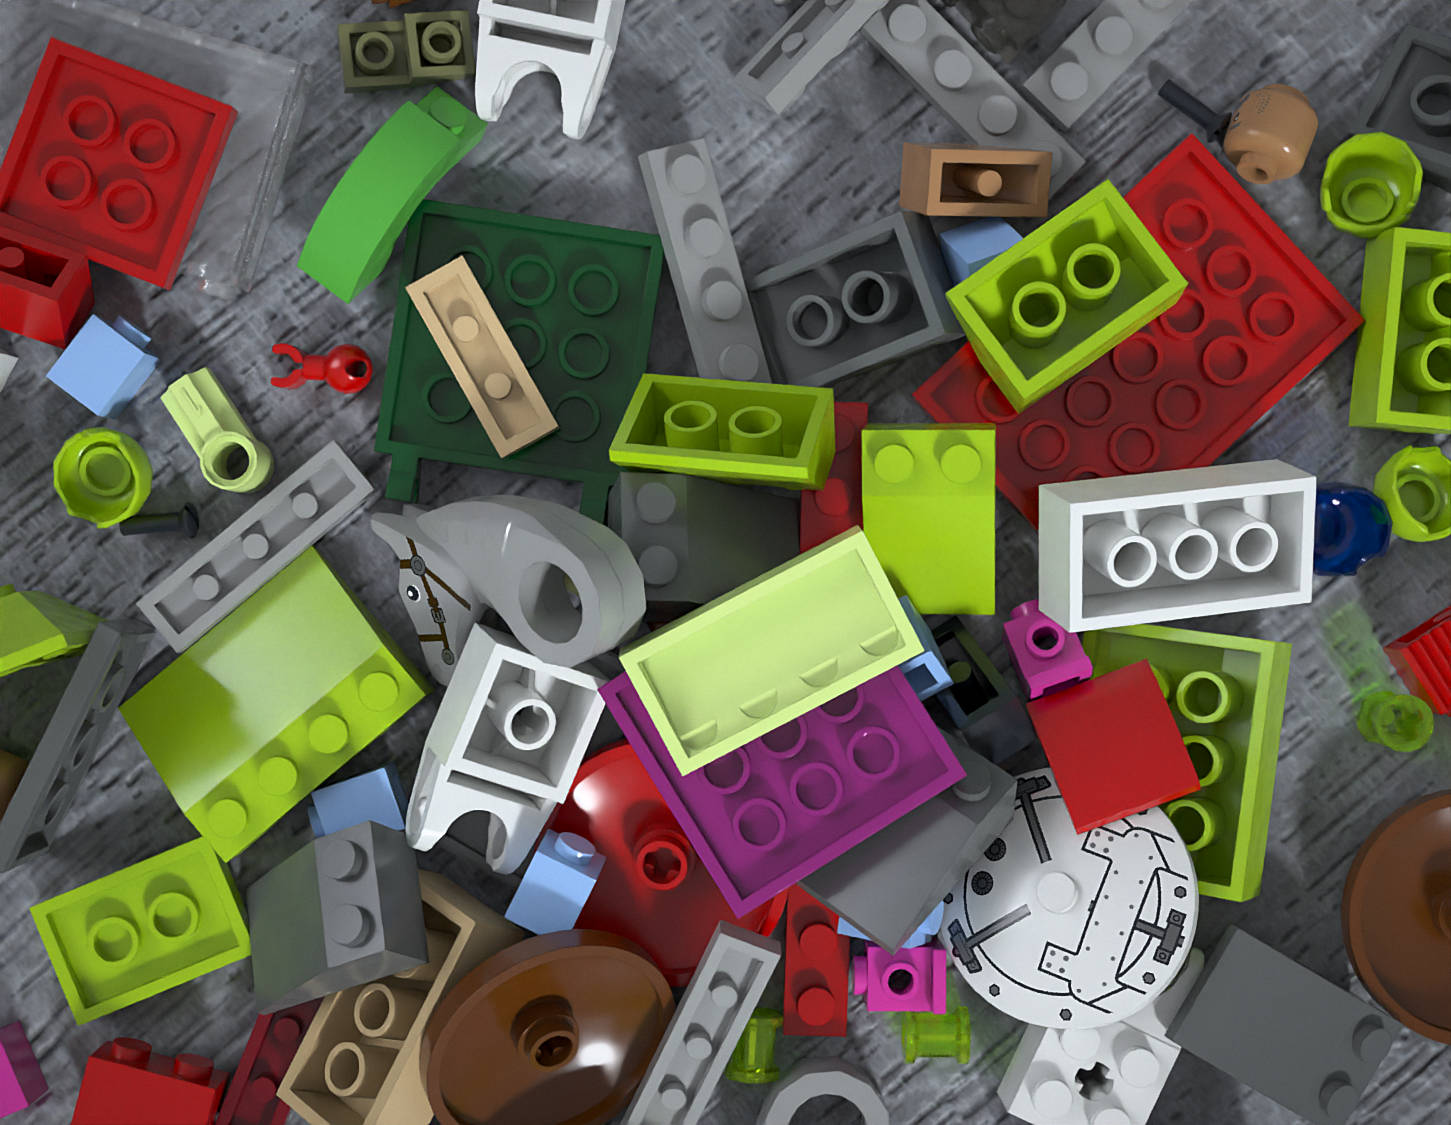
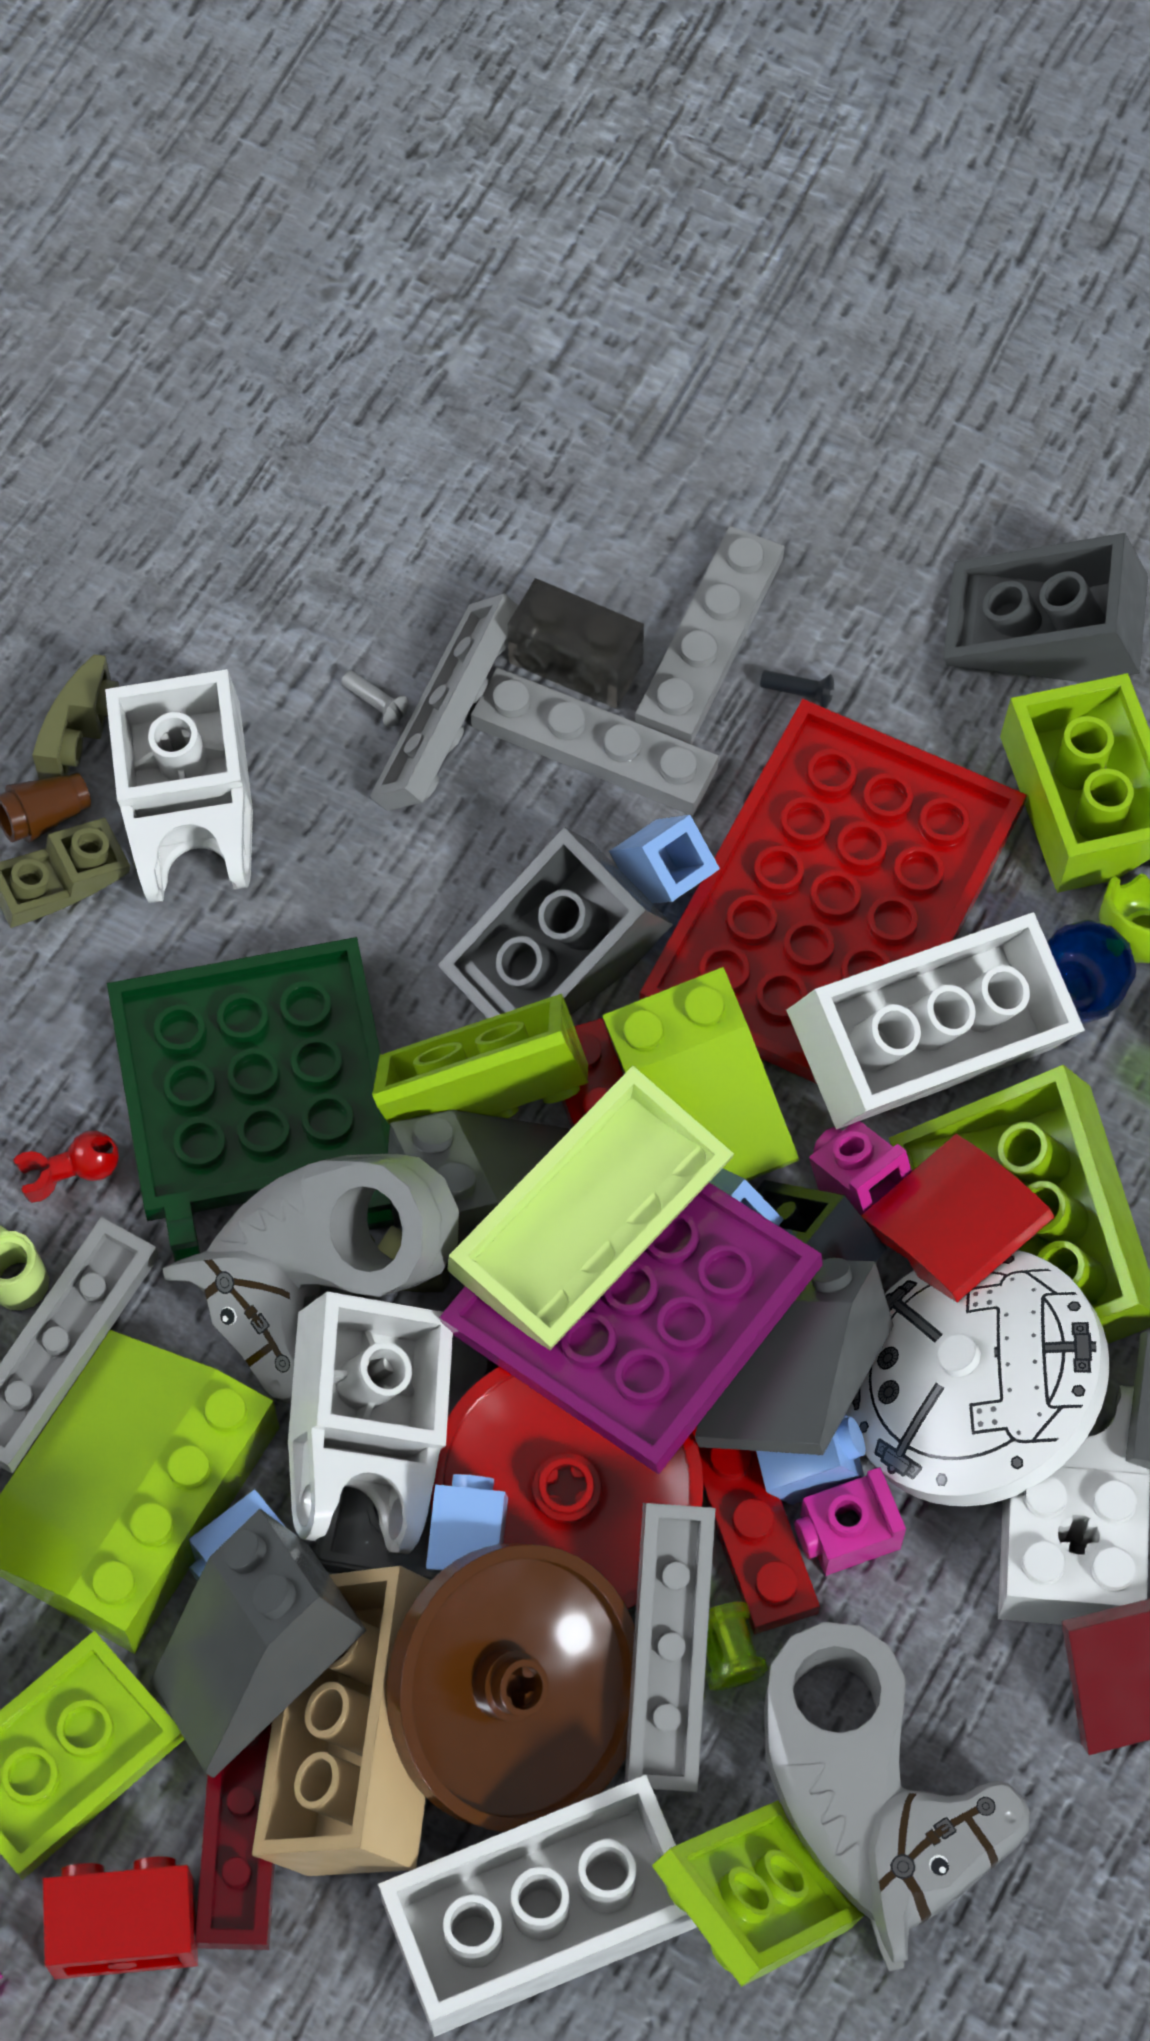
camera: 20 degrees left, 25 degrees down
bright green arch [297,86,488,304] -> none
tan plate [405,256,560,460] -> none
light grey plate [638,138,772,384] -> none
medium nougat slope [899,142,1053,217] -> none
clear neon green bush [901,1006,971,1064] -> none
lime slope [945,179,1188,414] -> none
medium nougat head [1223,84,1319,184] -> none
lime hair [1320,132,1423,239] -> none

